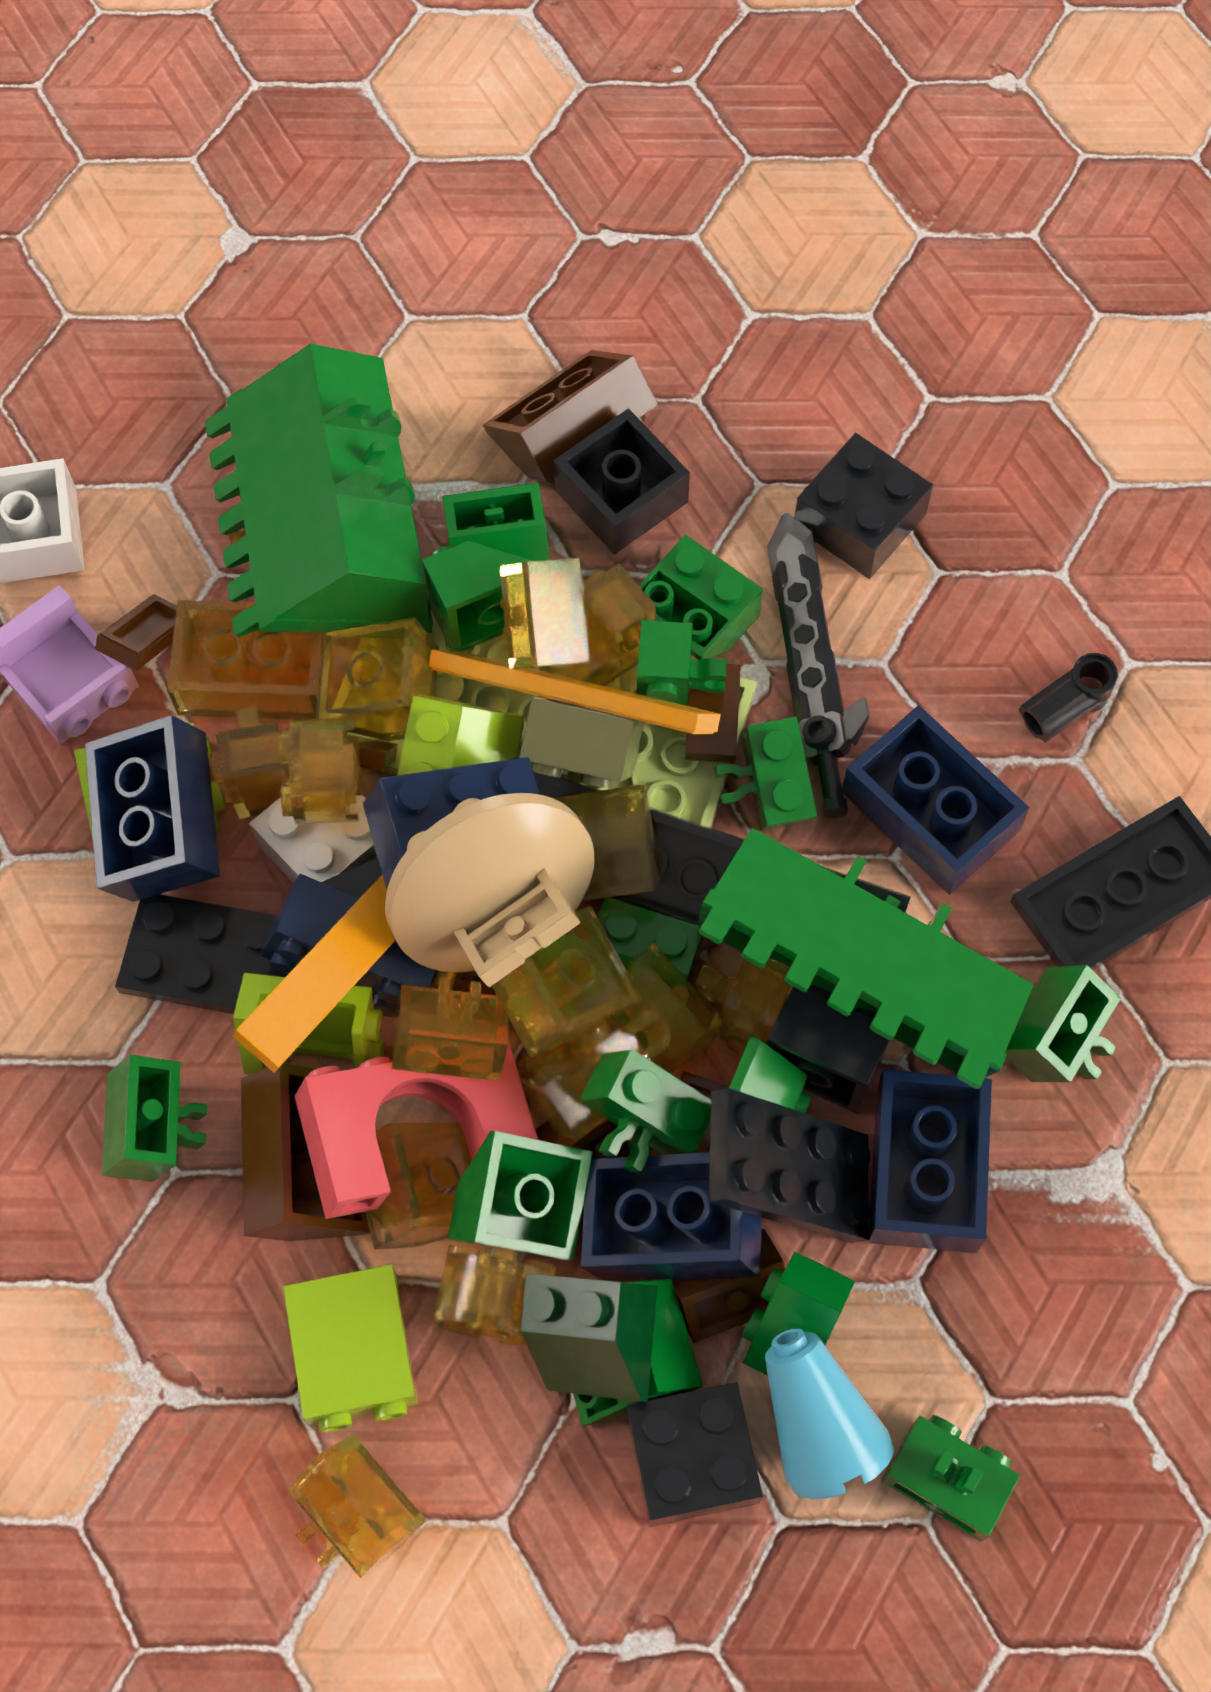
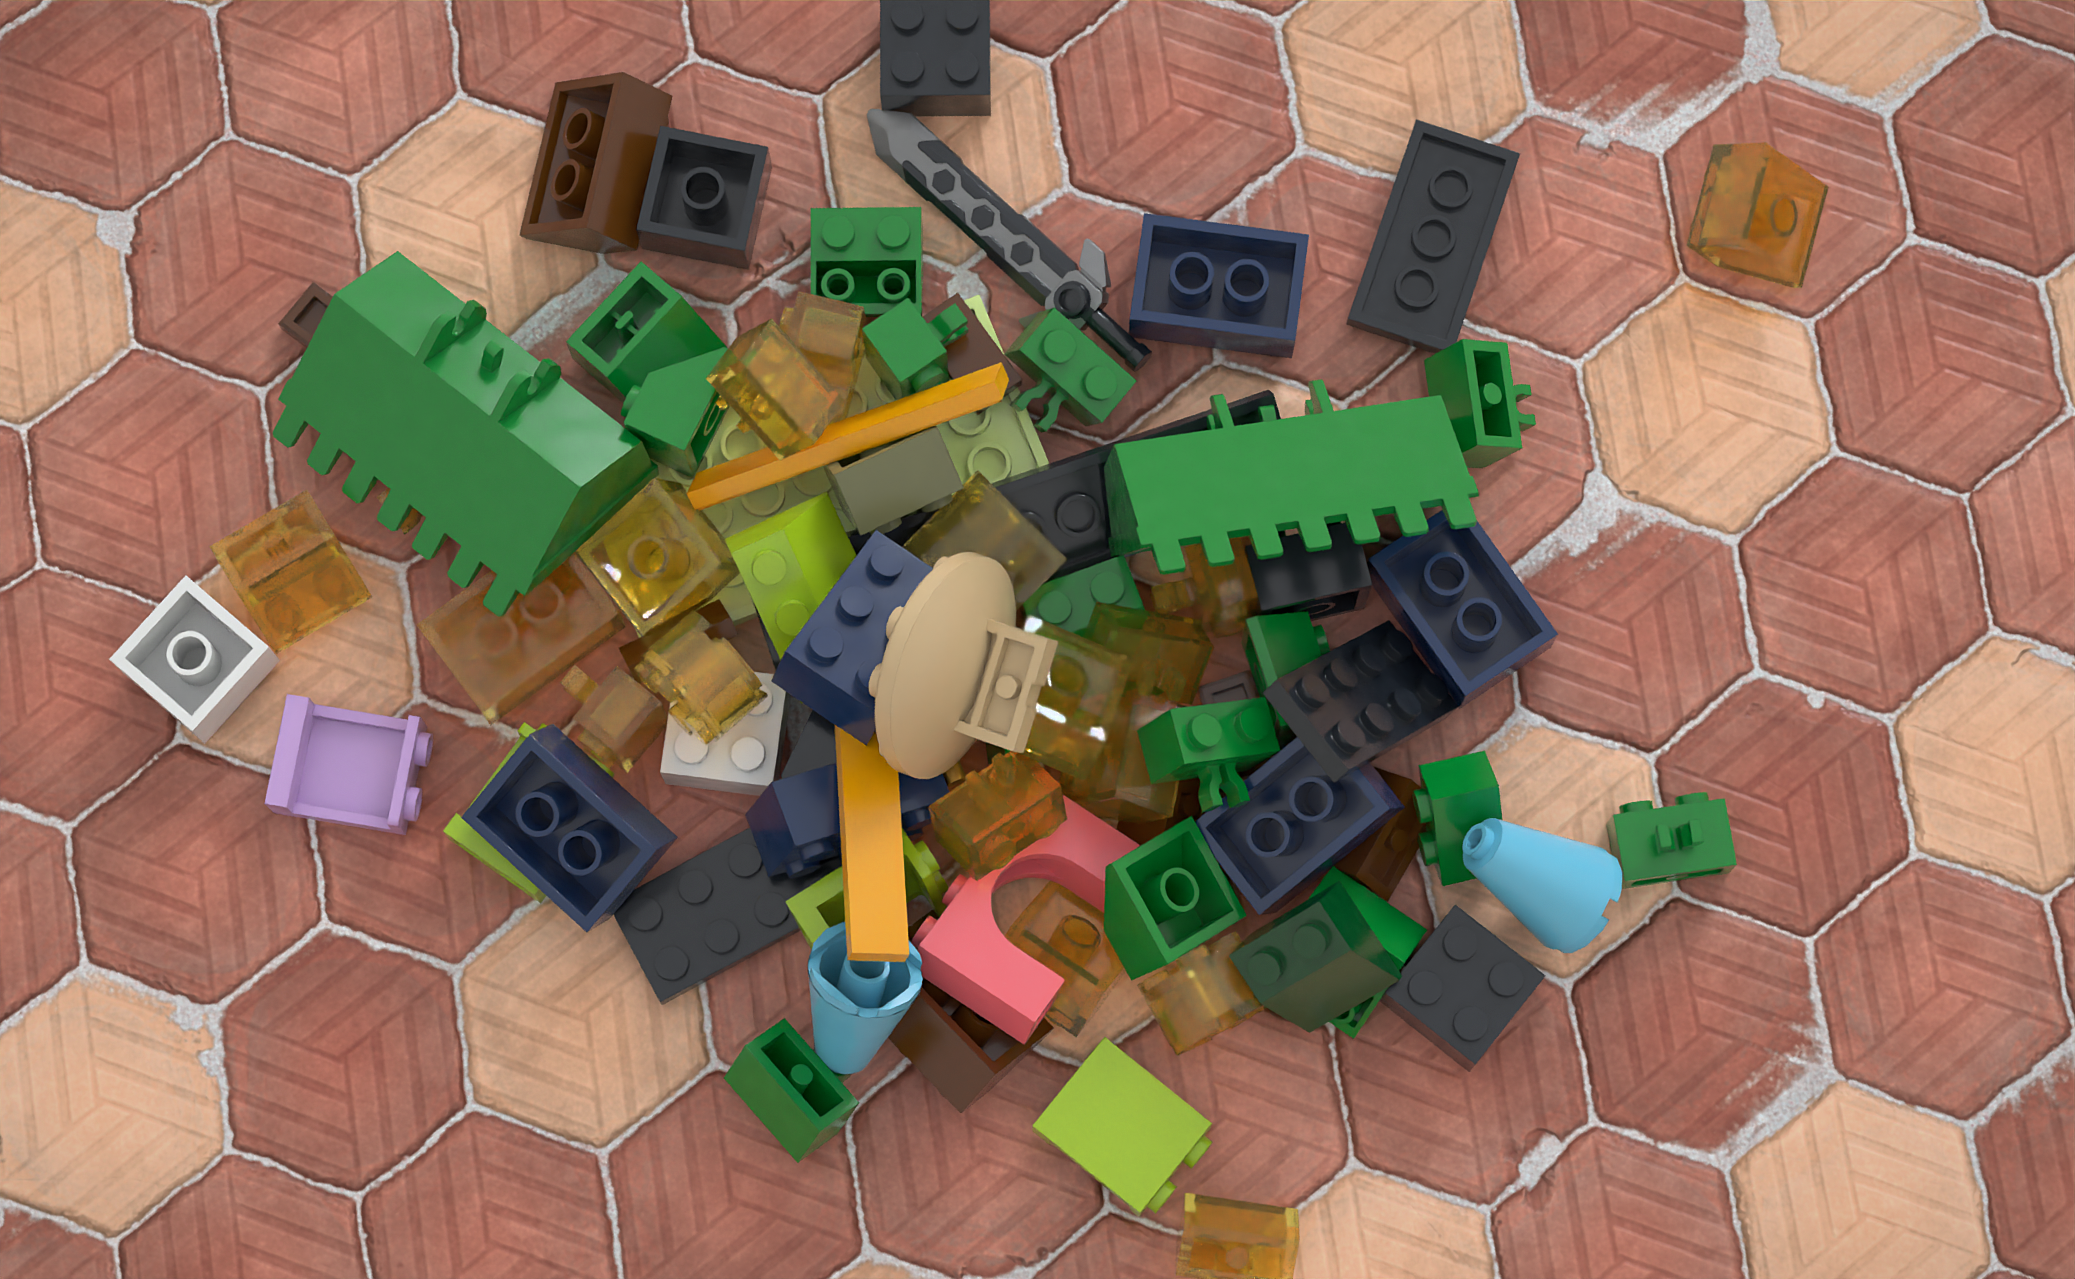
camera: 40 degrees left, 10 degrees up
reddish brown tile [95,594,194,671] -> none
black piece [1019,653,1118,743] -> none
none -> clear yellow slope [209,489,373,654]
none -> medium azure cone [808,922,923,1074]

